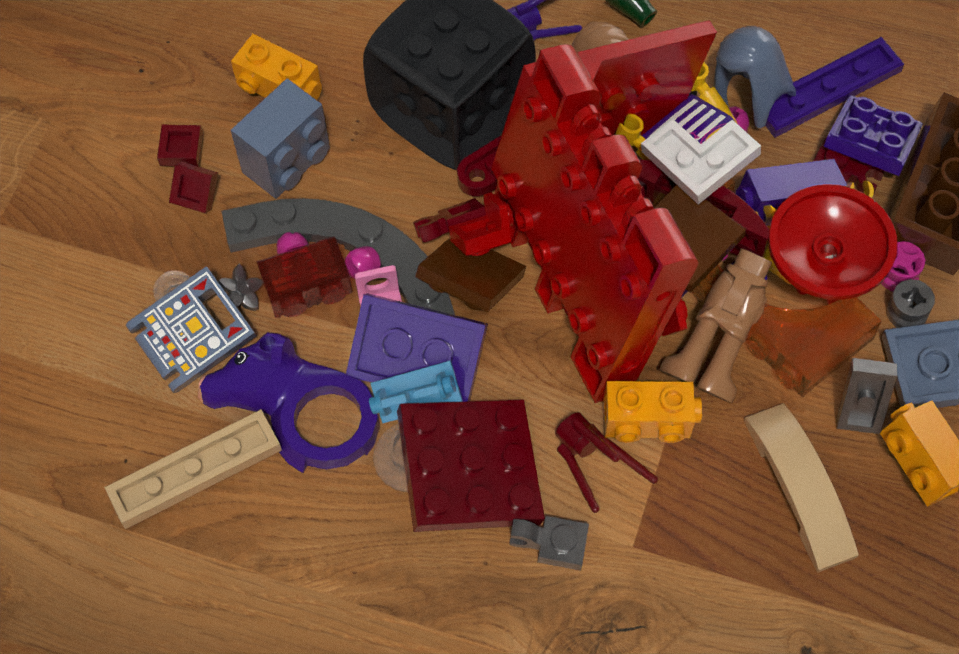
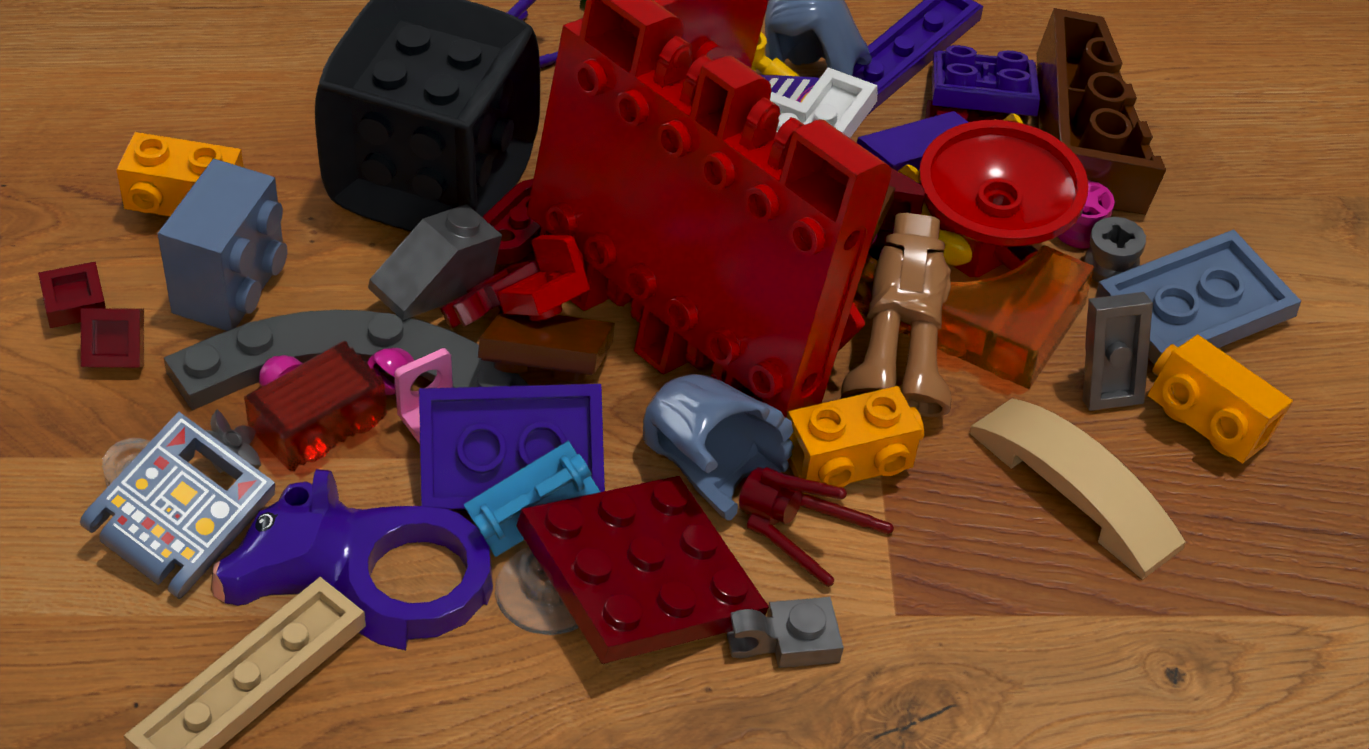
camera: 25 degrees left, 15 degrees down
none -> flat silver slope [368,204,502,320]
none -> sand blue hair [643,374,794,520]

